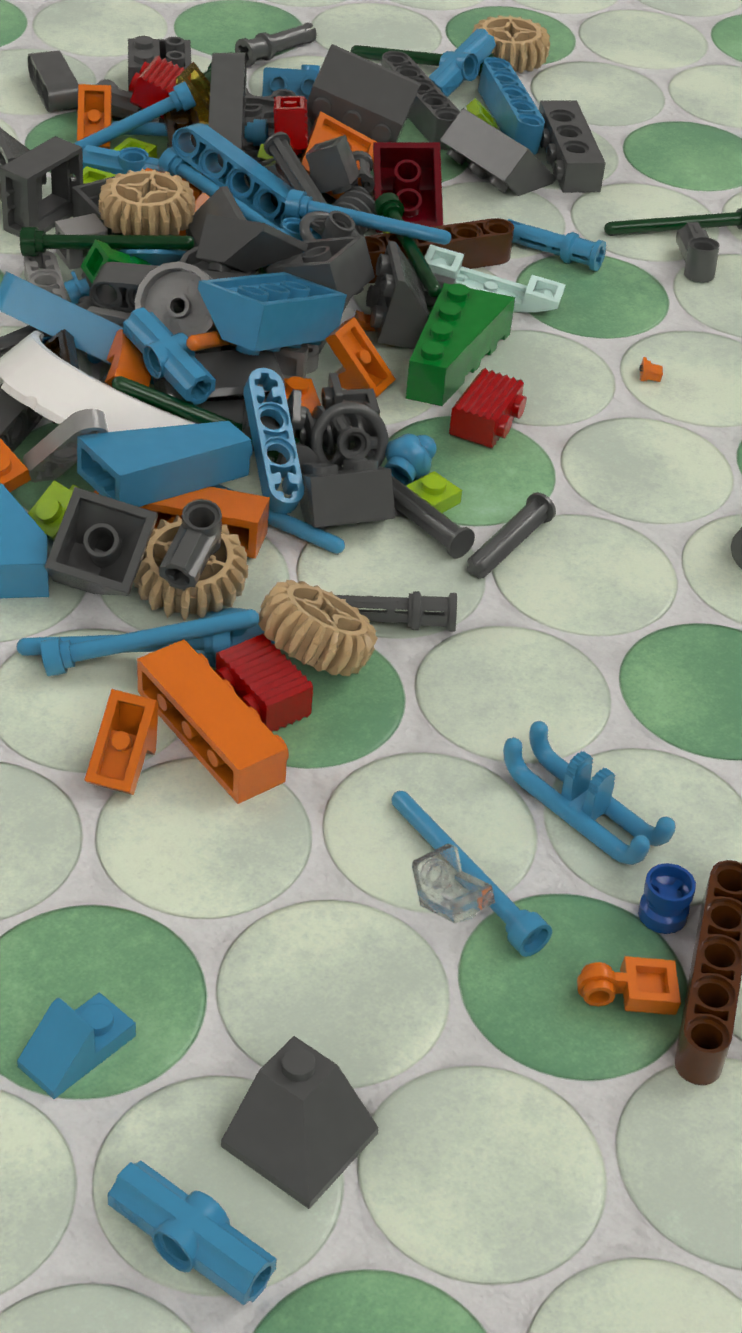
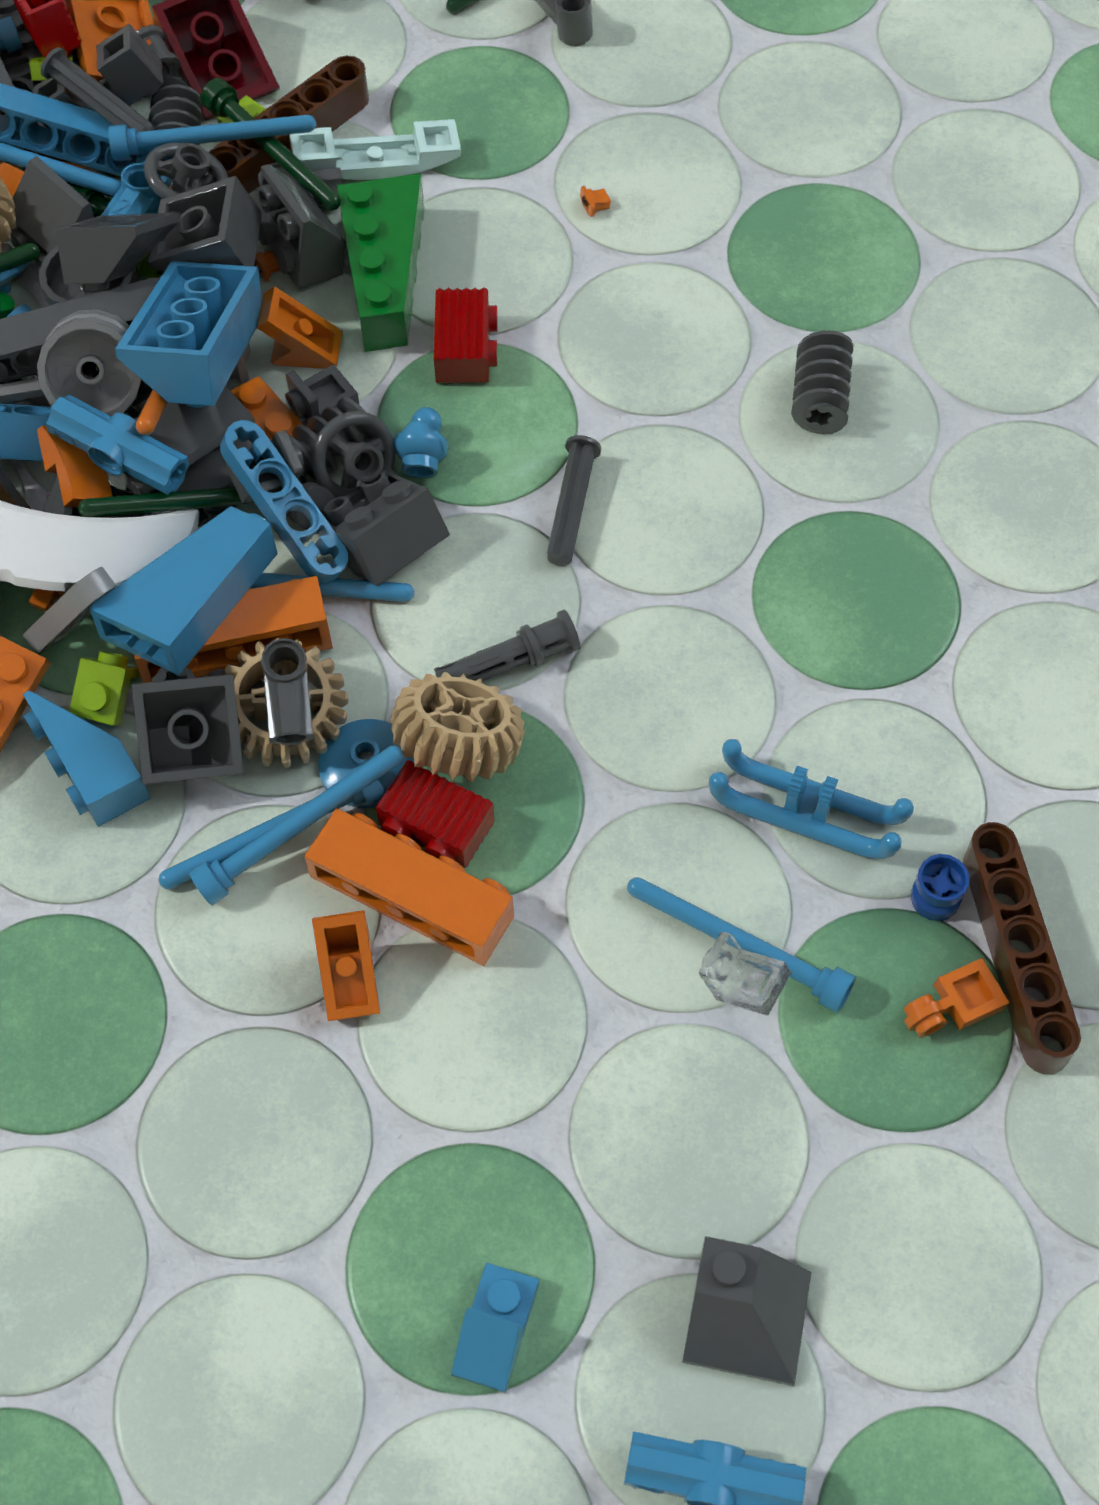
camera: 20 degrees left, 20 degrees up
dark grey axle [392,477,475,558] -> none
lime plate [406,471,462,513] -> none
dark azure pin [508,219,606,271] -> none

